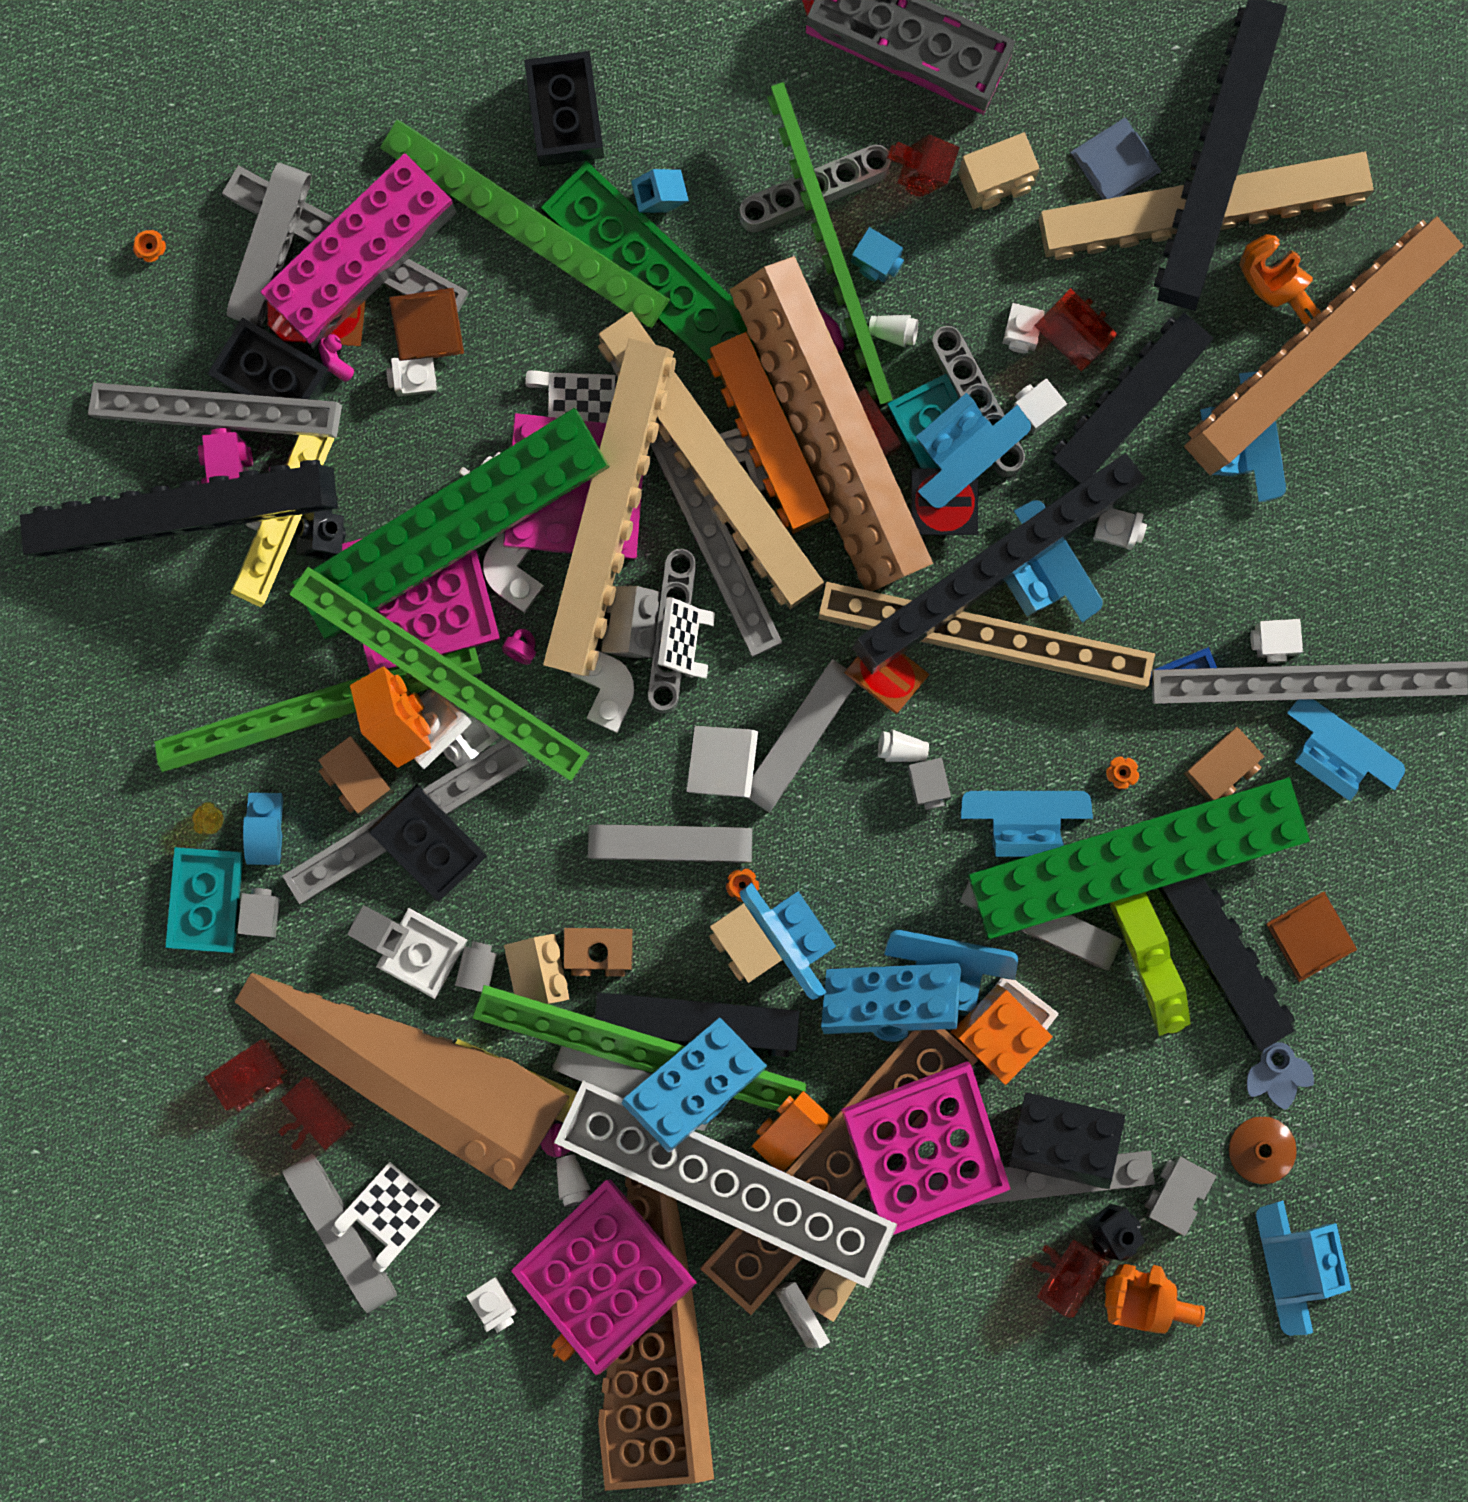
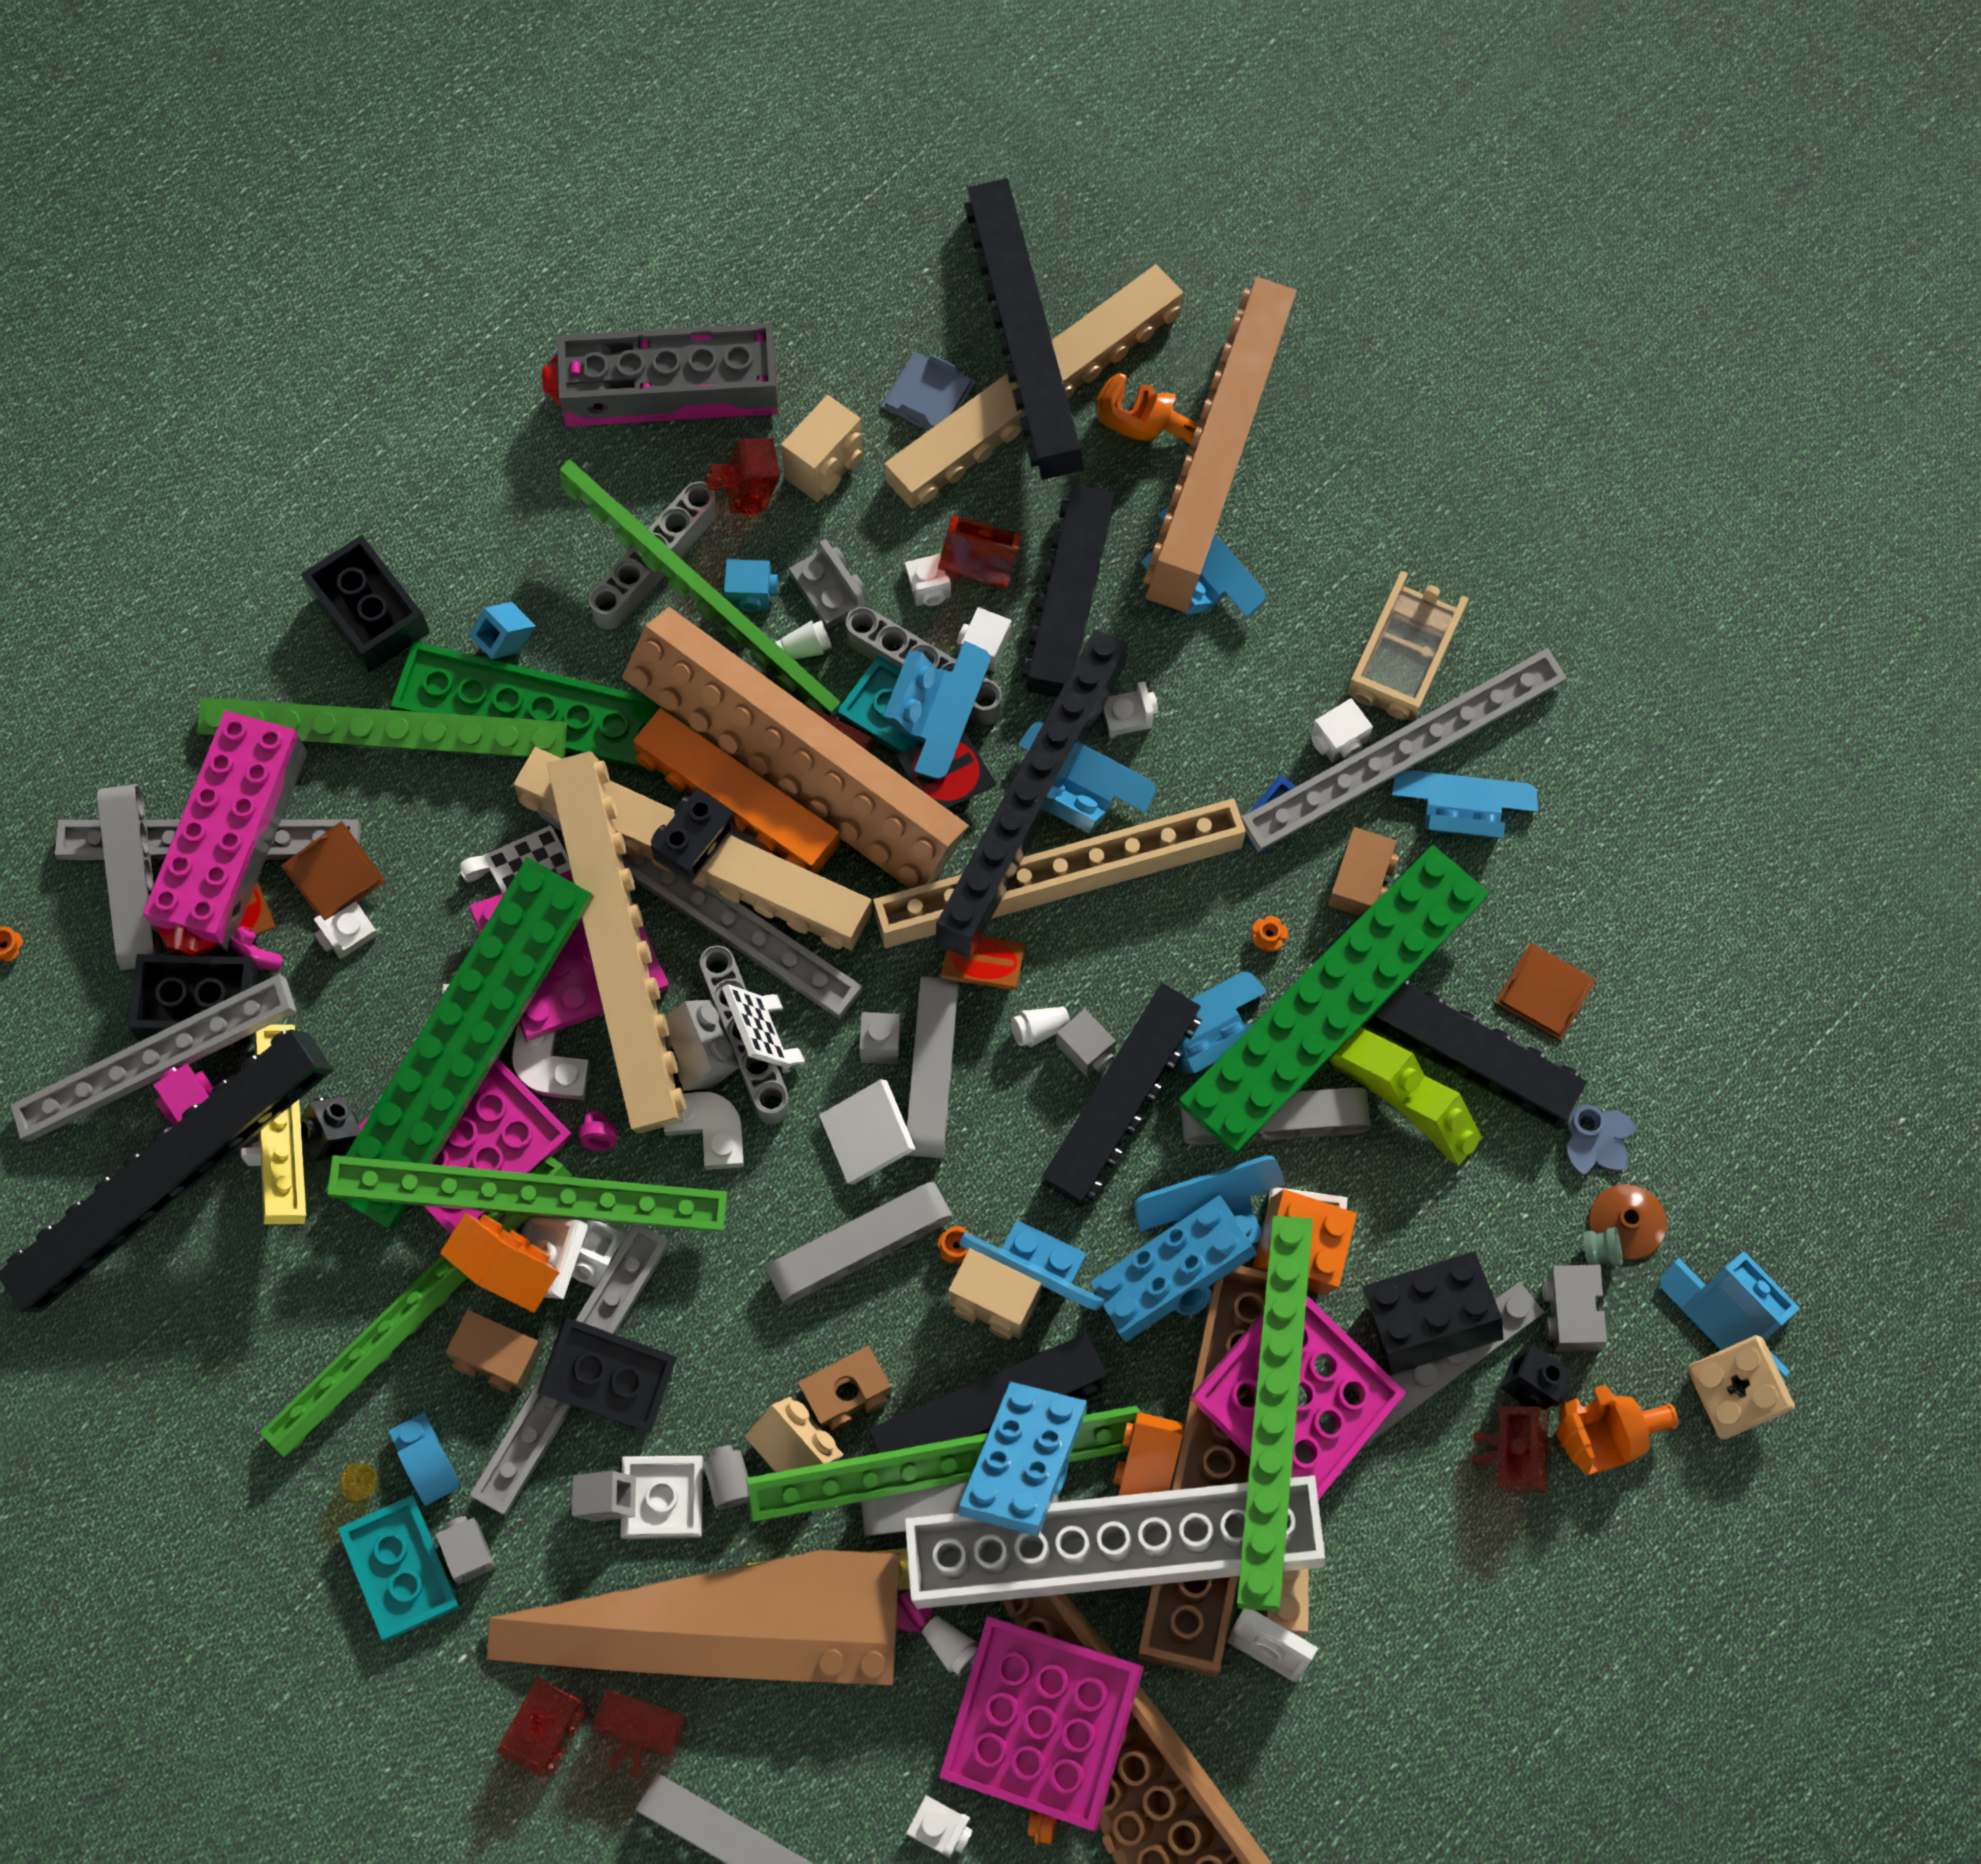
camera: 30 degrees left, 15 degrees down
white flag [331,1162,441,1273] -> none
none -> black brick [651,788,736,884]
none -> light grey bracket [789,539,866,630]
none -> light grey brick [859,1012,901,1065]
none -> black brick [1041,982,1202,1207]
none -> bright green plate [1237,1216,1313,1612]
none -> door [1347,571,1469,722]
none -> sand green wheel [1583,1227,1623,1266]
none -> tan brick [1687,1335,1795,1439]

